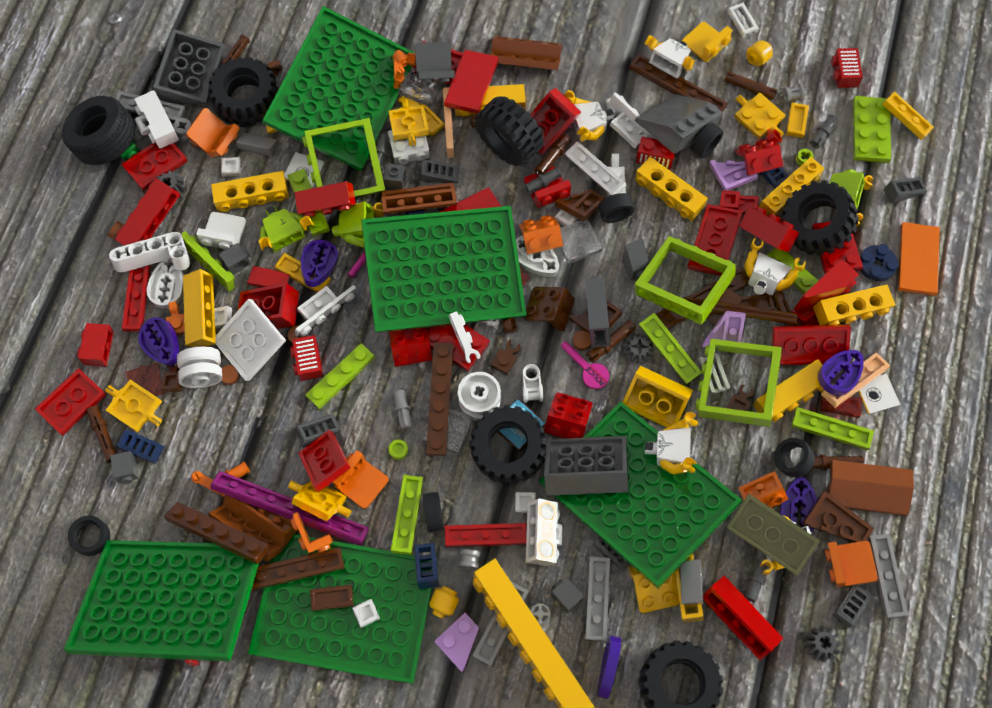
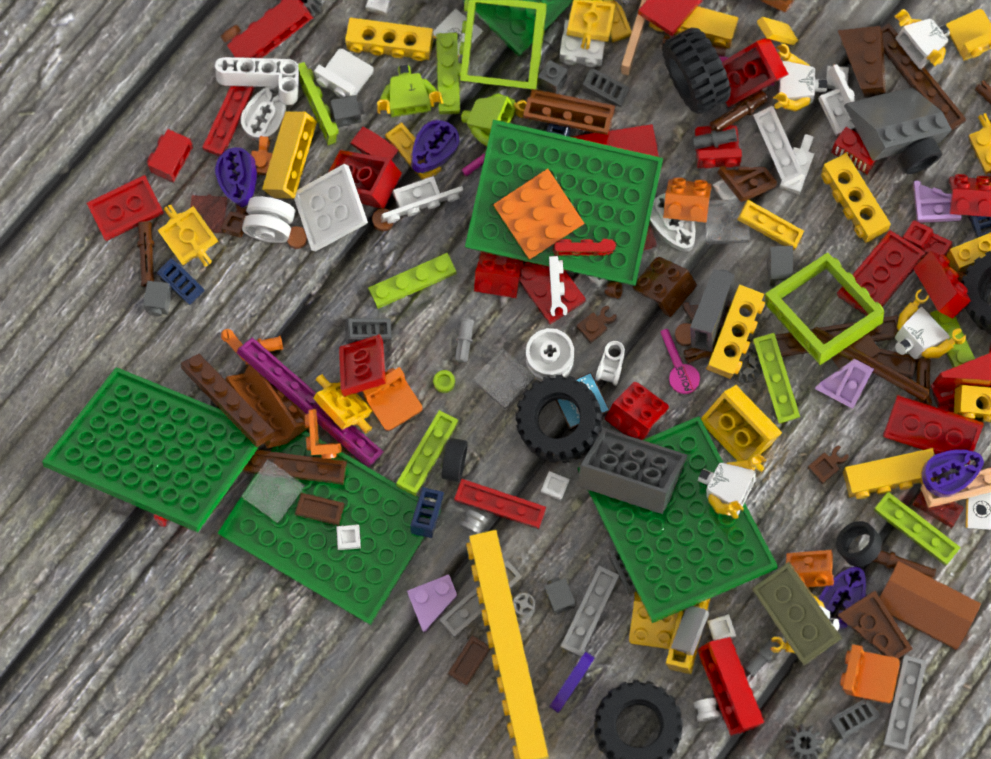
camera: 25 degrees right, 5 degrees up
black tyre [68,515,110,556] -> none
white plate [214,306,232,329] -> none
red brick [290,335,324,381] -> none
red brick [294,181,356,218] -> none
reddish brown plate [426,343,453,457] -> none
yellow head [429,586,459,618] -> none
white piece [526,499,562,566] -> none
black tyre [598,193,635,223] -> none
lime window [695,339,782,427] -> none
white tile [698,353,730,395] -> none
none -> clear plate [241,460,305,523]
none -> reddish brown tile [448,635,491,686]
none -> orange plate [493,169,584,260]
none -> red hinge [553,239,617,256]
none -> white wheel [693,698,720,722]
none -> yellow brick [706,284,765,379]
none -> white tile [707,614,736,641]
none -> yellow tile [737,200,804,251]
none -> yellow tile [757,17,799,45]
none -> reddish brown wedge [838,26,886,97]

